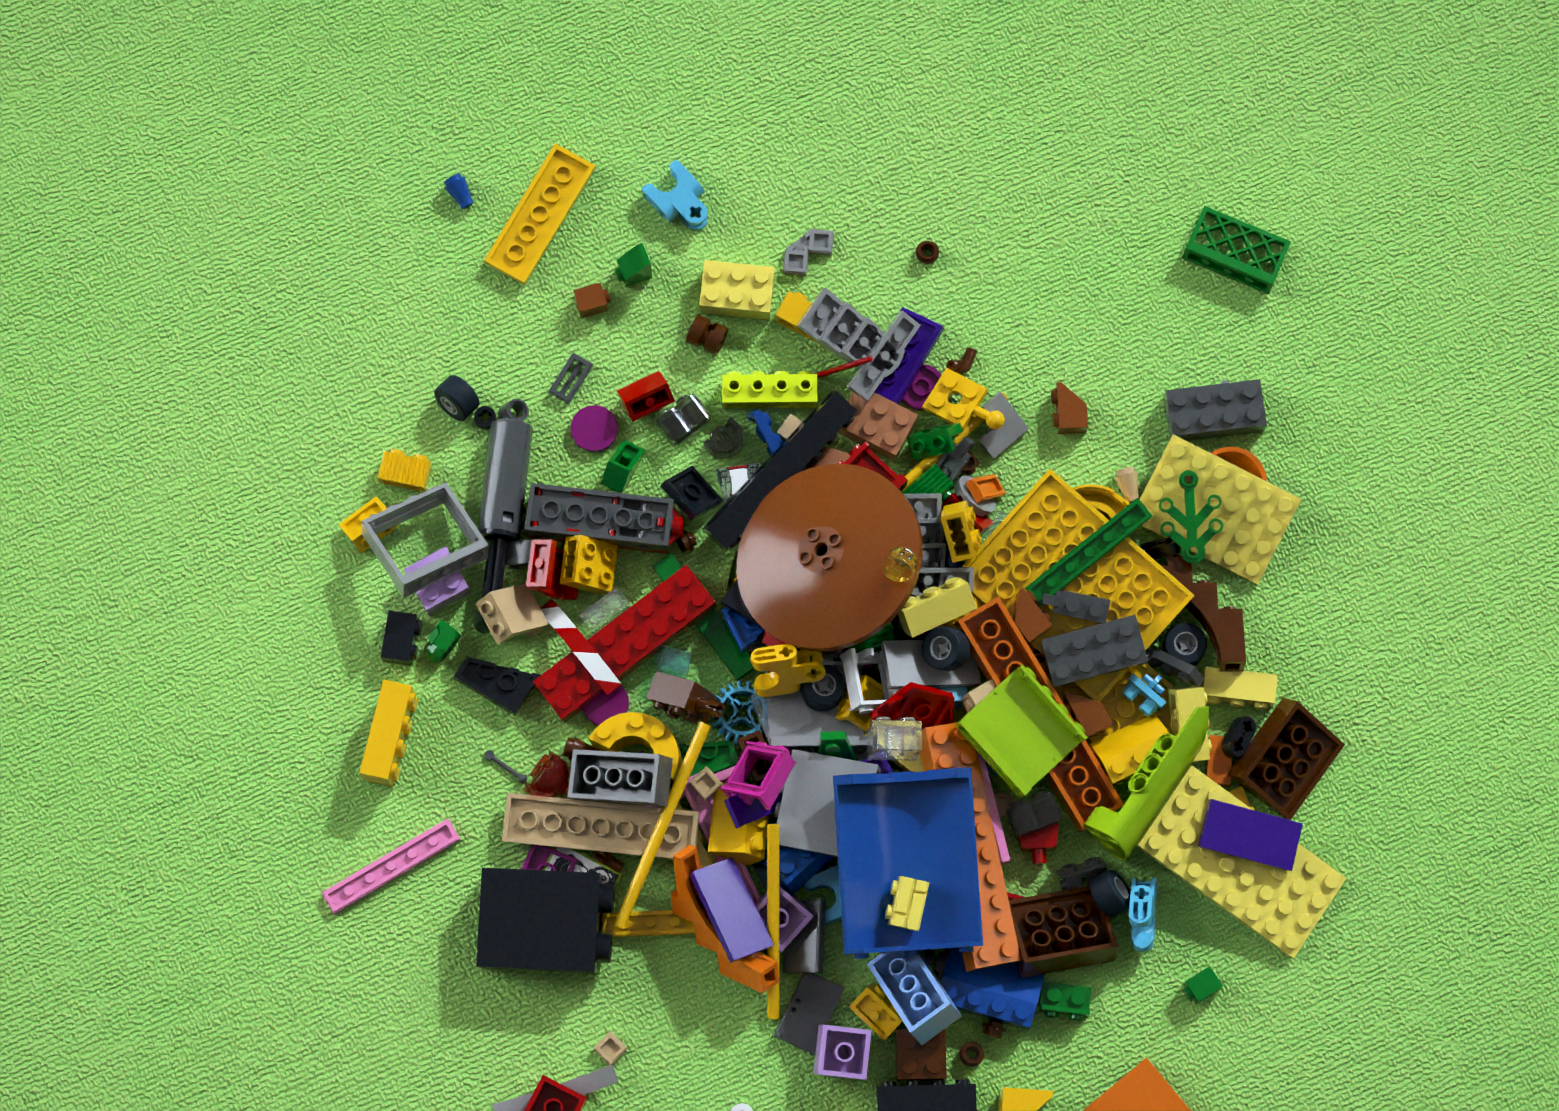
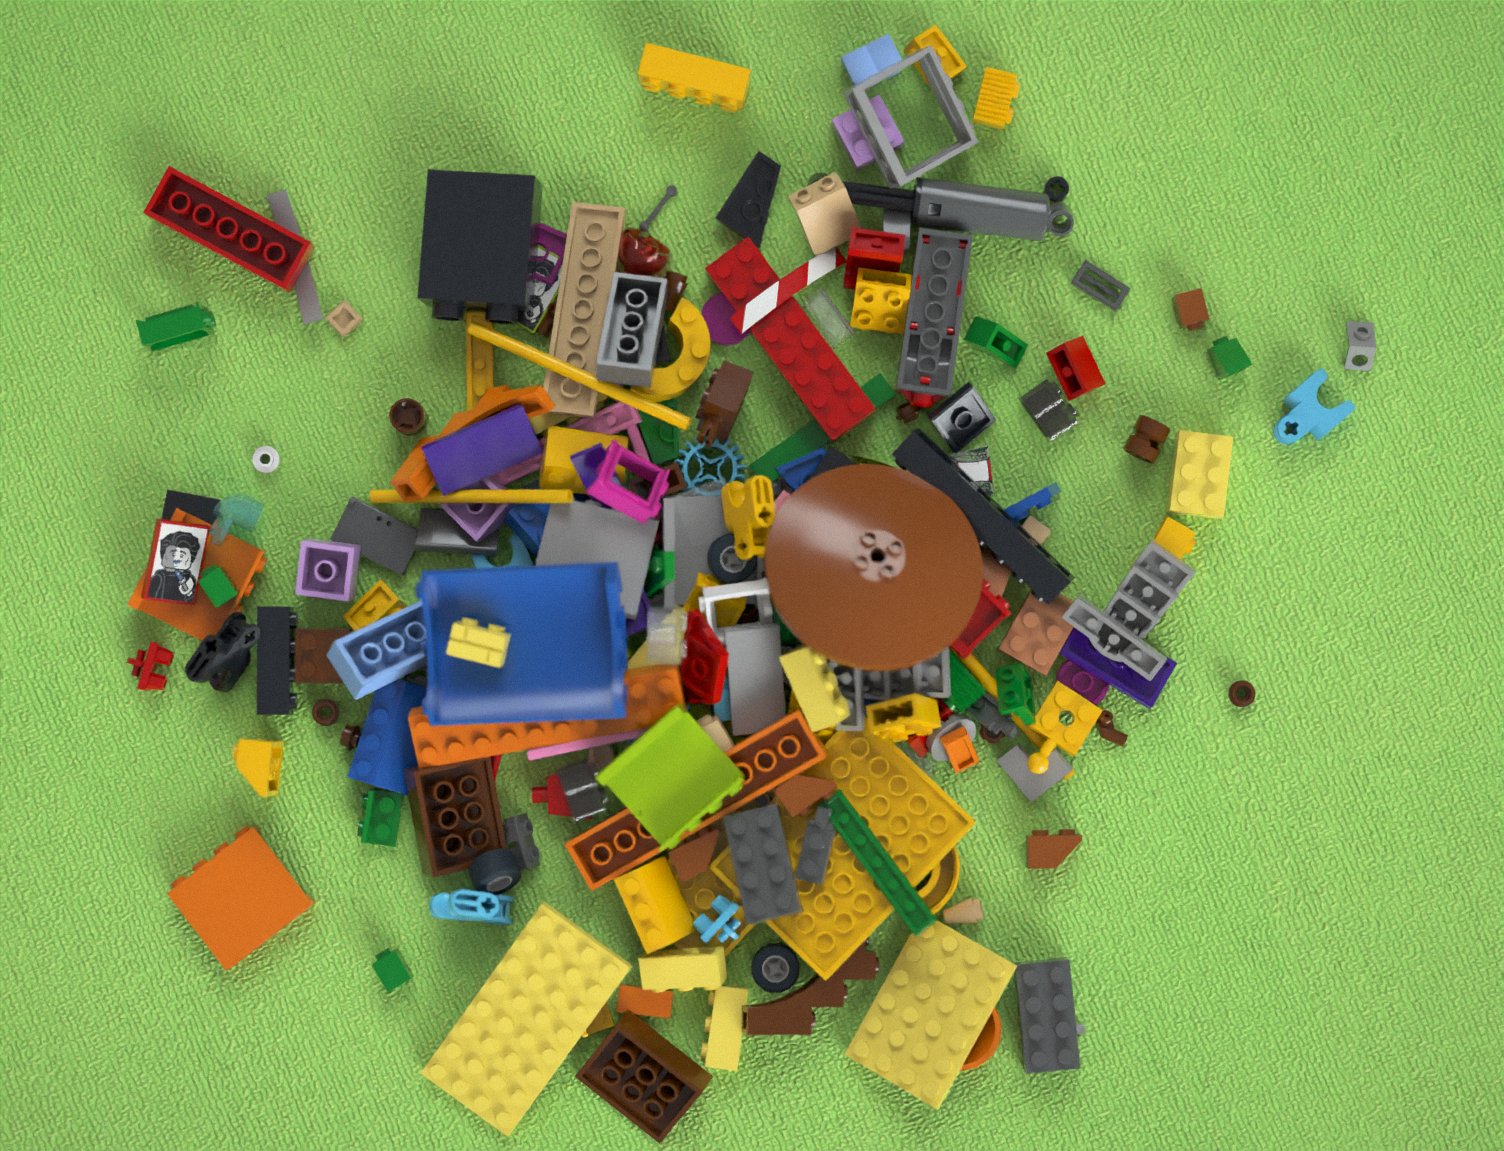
camera: 90 degrees right, 10 degrees up
bright pink tile [322,819,461,915] -> none
black brick [381,610,422,666] -> none
green rock [427,620,461,664] -> none
black wheel [434,375,480,421] -> none
blue cone [444,173,474,210] -> none
yellow plate [484,143,596,285] -> none
magenta tile [571,405,618,453] -> none
clear light blue brick [655,646,692,679] -> none
tan tile [688,766,723,800] -> none
clear smoke hair [703,417,743,459] -> none
neon yellow brick [722,371,818,408] -> none
light grey tile [783,229,834,276] -> none
red axle [817,356,873,378] -> none
clear yellow head [882,546,918,583] -> none
black wheel [922,626,970,671] -> none
lime panel [1084,706,1209,861] -> none
black beam [1139,537,1182,560] -> none
dark grey hinge [1146,648,1204,687] -> none
green plant [1159,470,1223,564] -> none
green fence [1182,206,1291,294] -> none
dark purple tile [1198,799,1303,871] -> none
black beam [1222,716,1256,758] -> none
none -> reddish brown wheel [389,398,428,436]
none -> light blue brick [841,34,902,90]
none -> light grey bracket [1344,321,1377,371]

